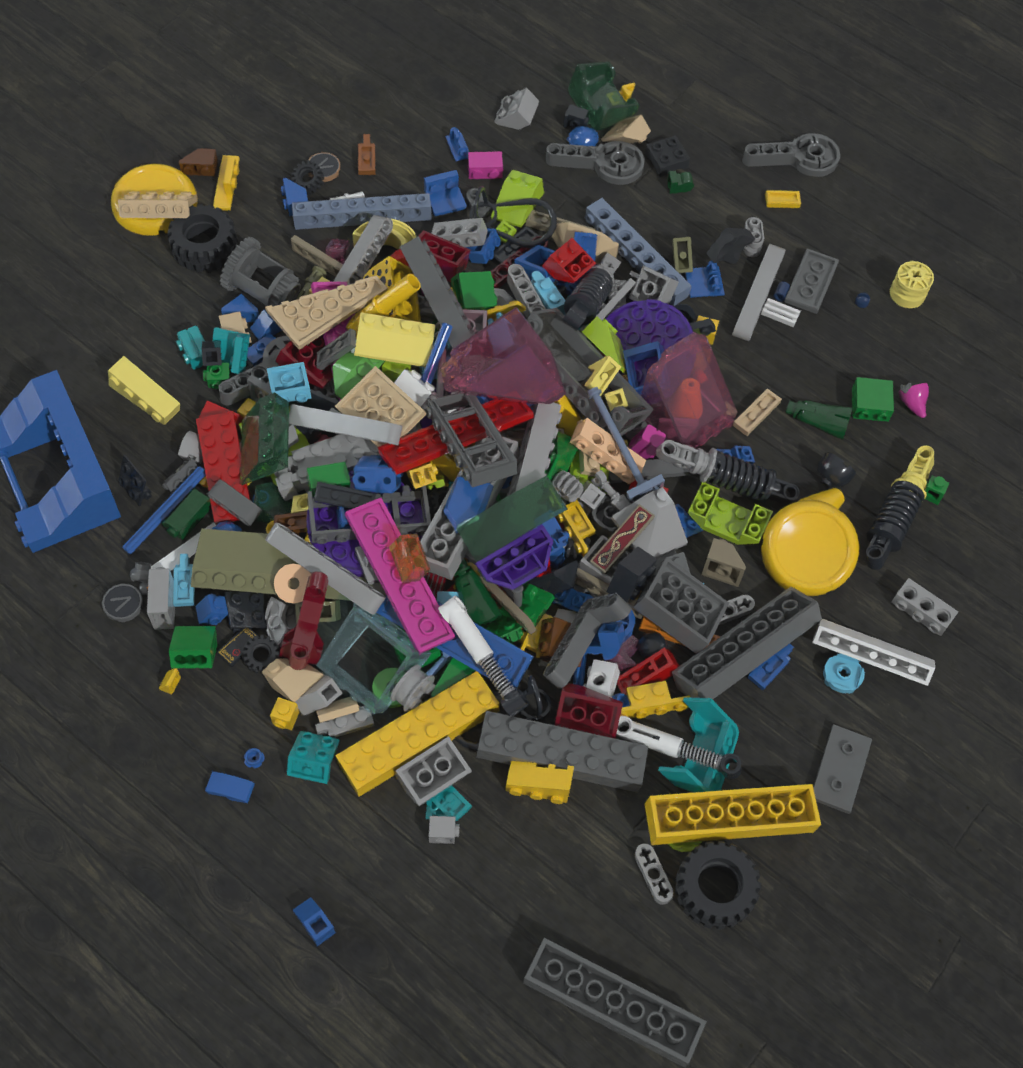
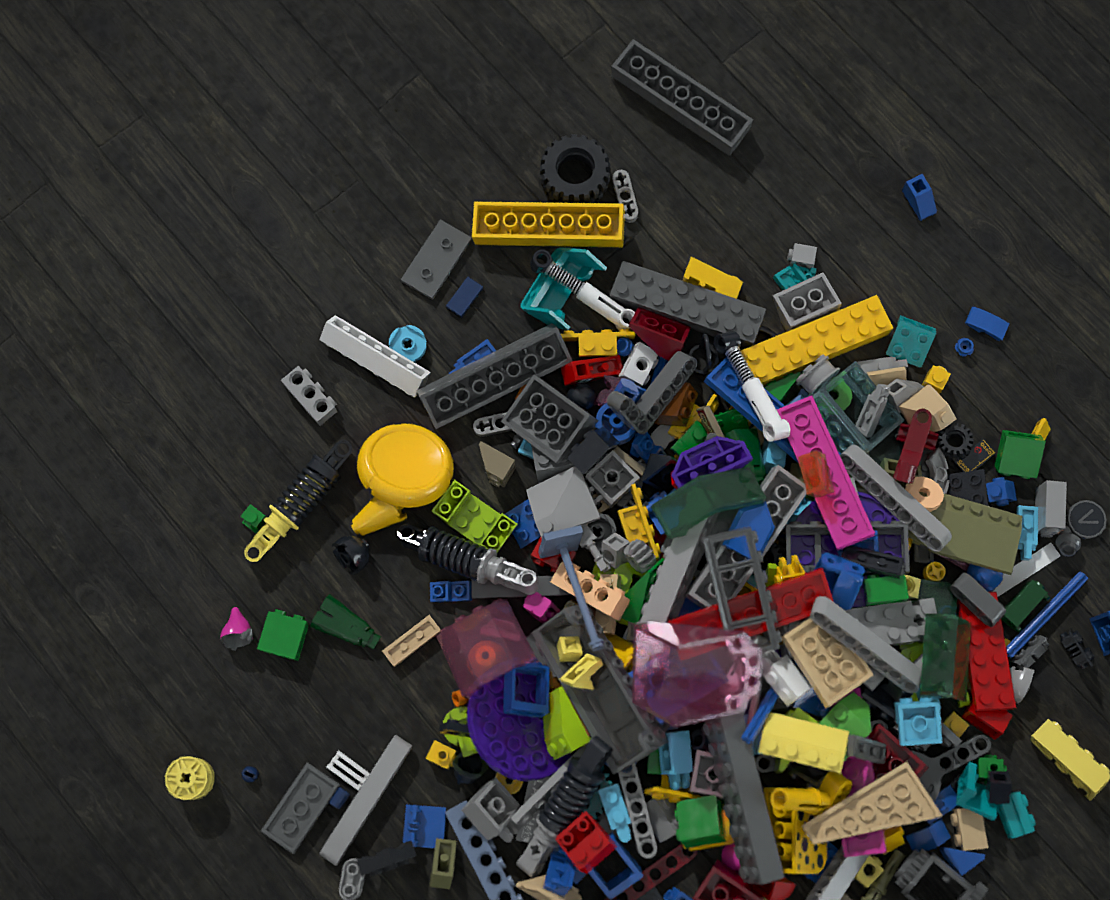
camera: 165 degrees left, 15 degrees up
reddish brown slope [273,511,307,537] -> none
tile [590,504,655,575] -> none
none -> dark blue tile [446,277,483,318]
none -> light grey hinge [854,384,891,437]

